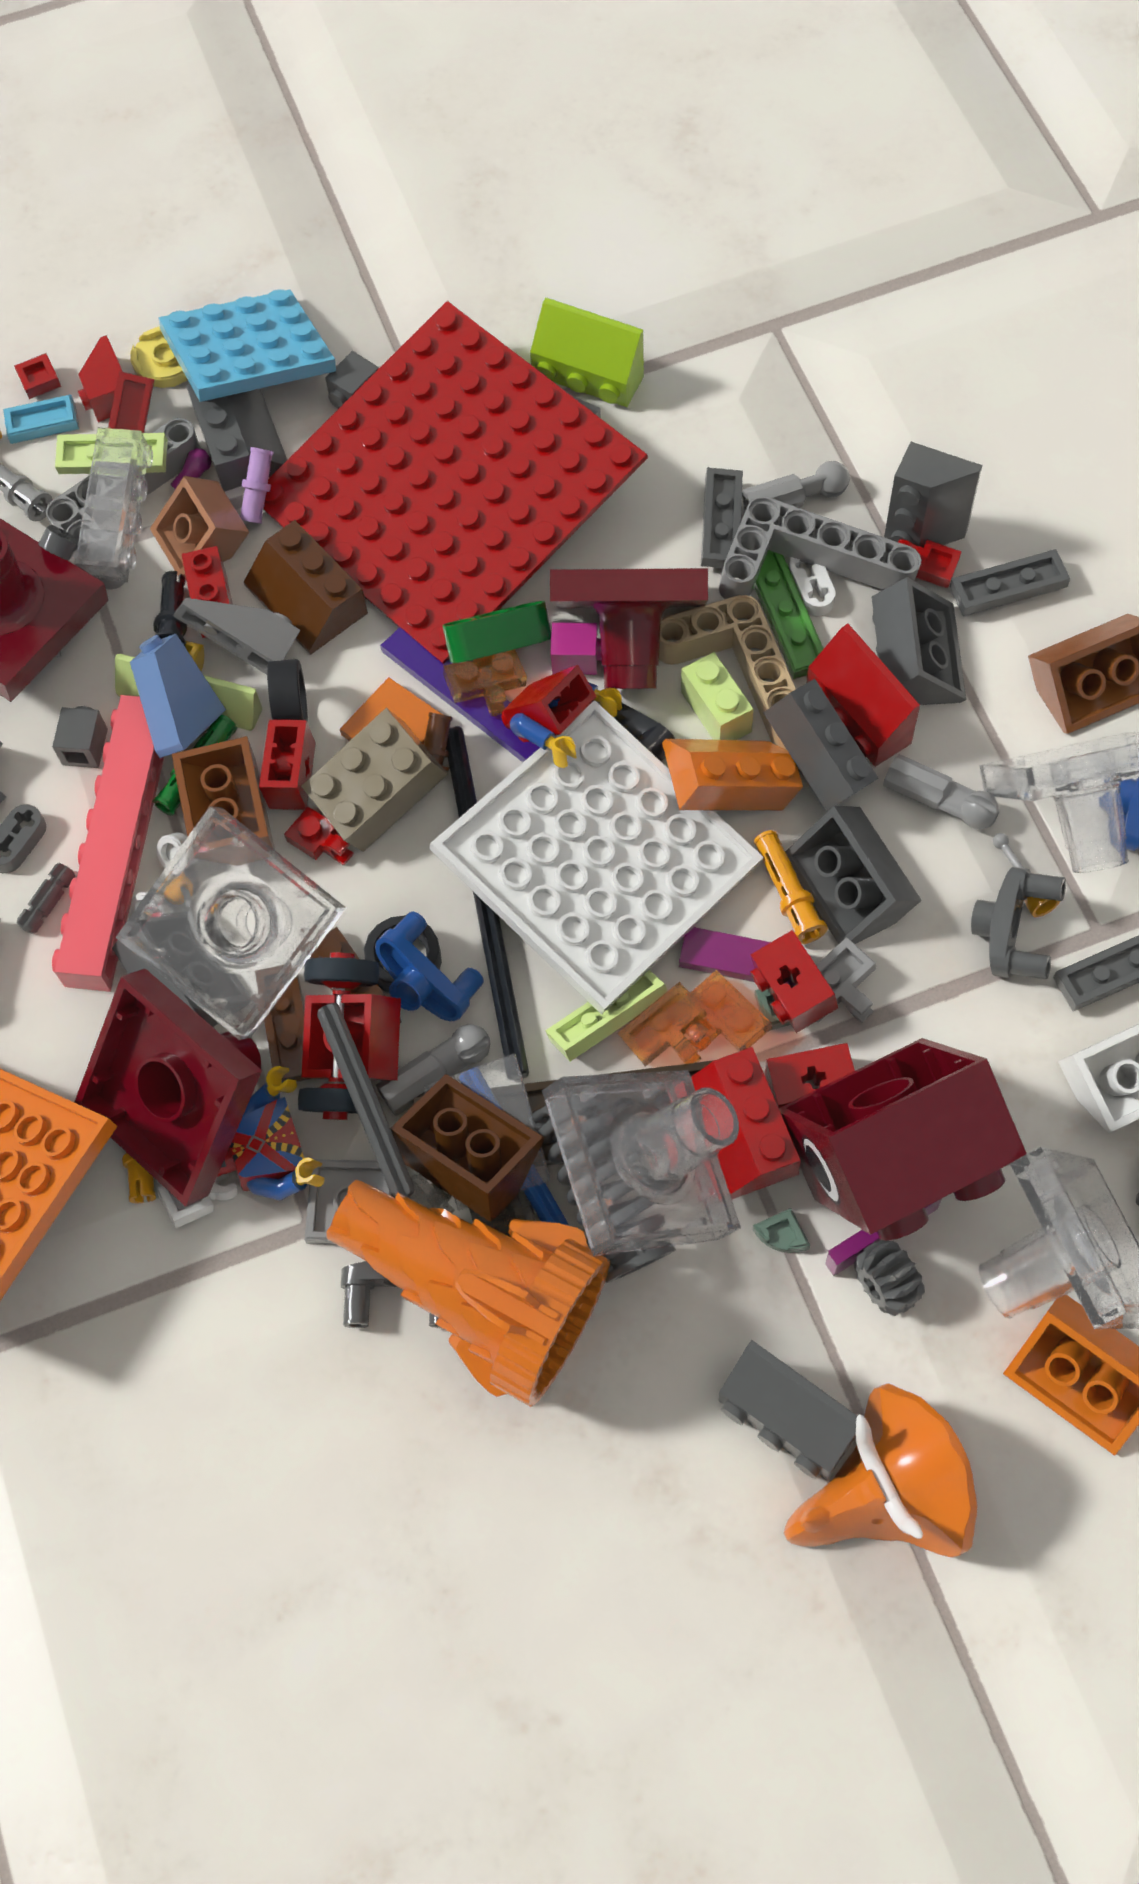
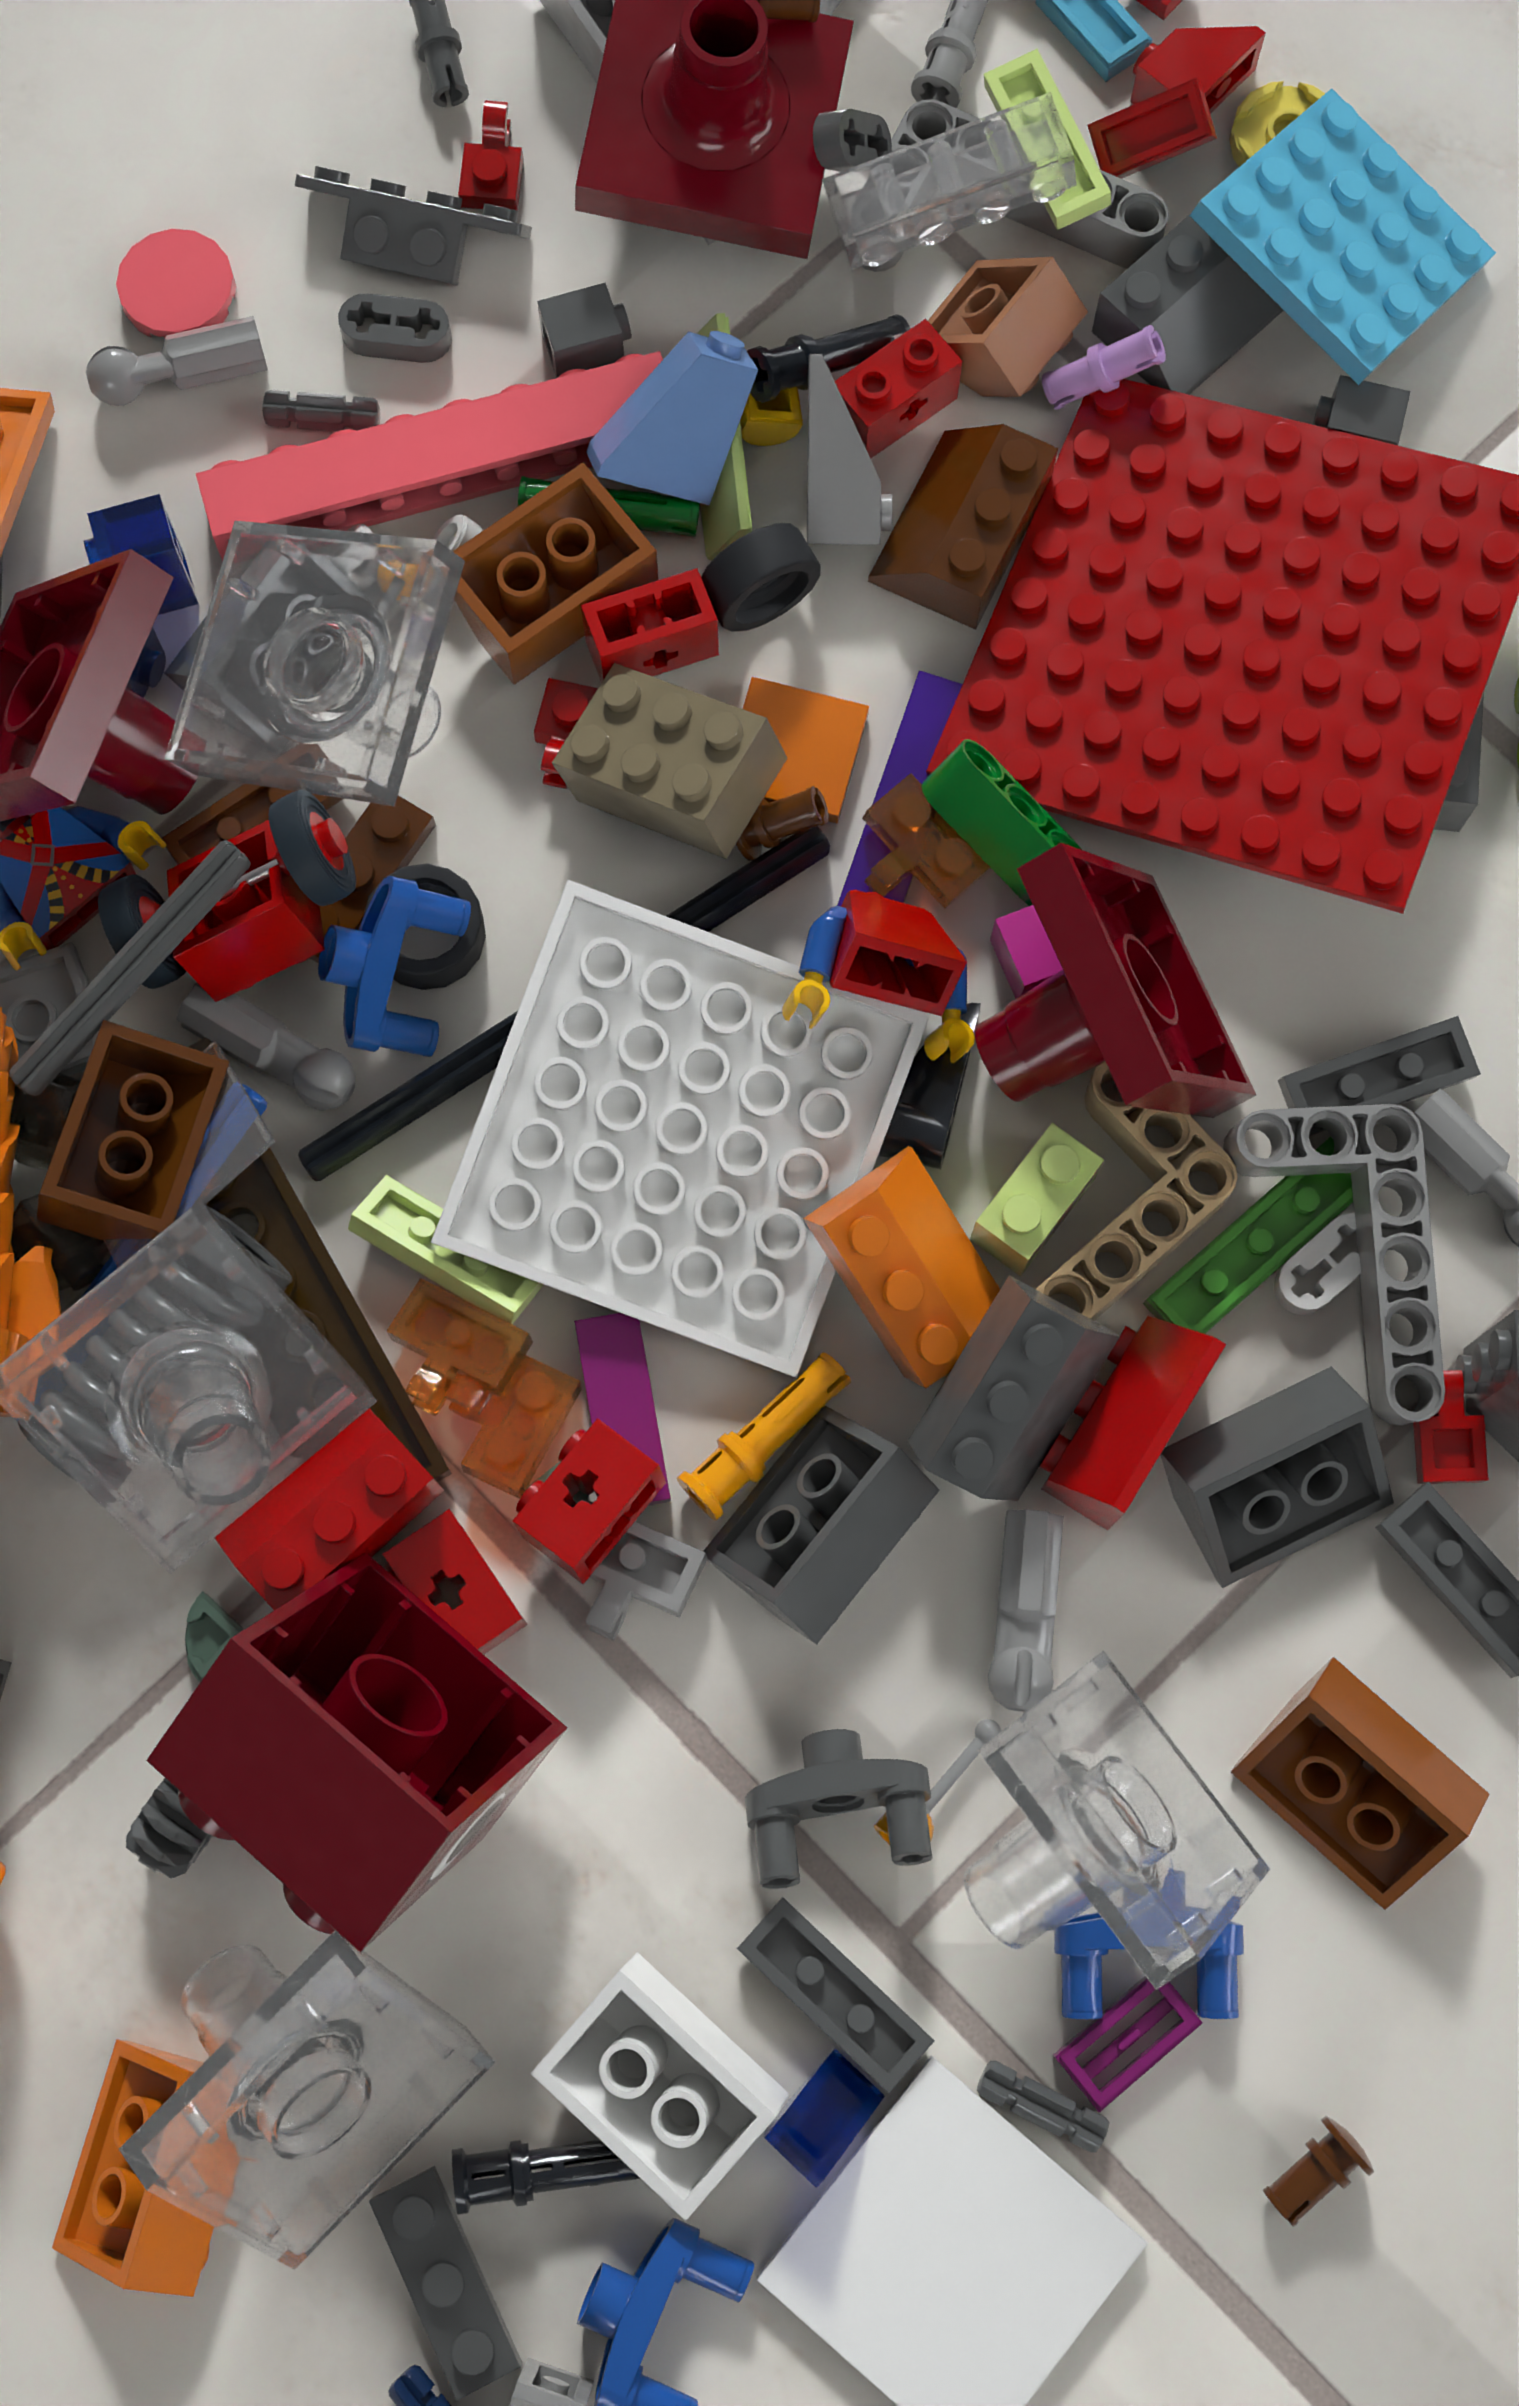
camera: 60 degrees right, 10 degrees up
magenta arm [170,448,212,489] -> none
none -> clear blue brick [83,494,199,615]

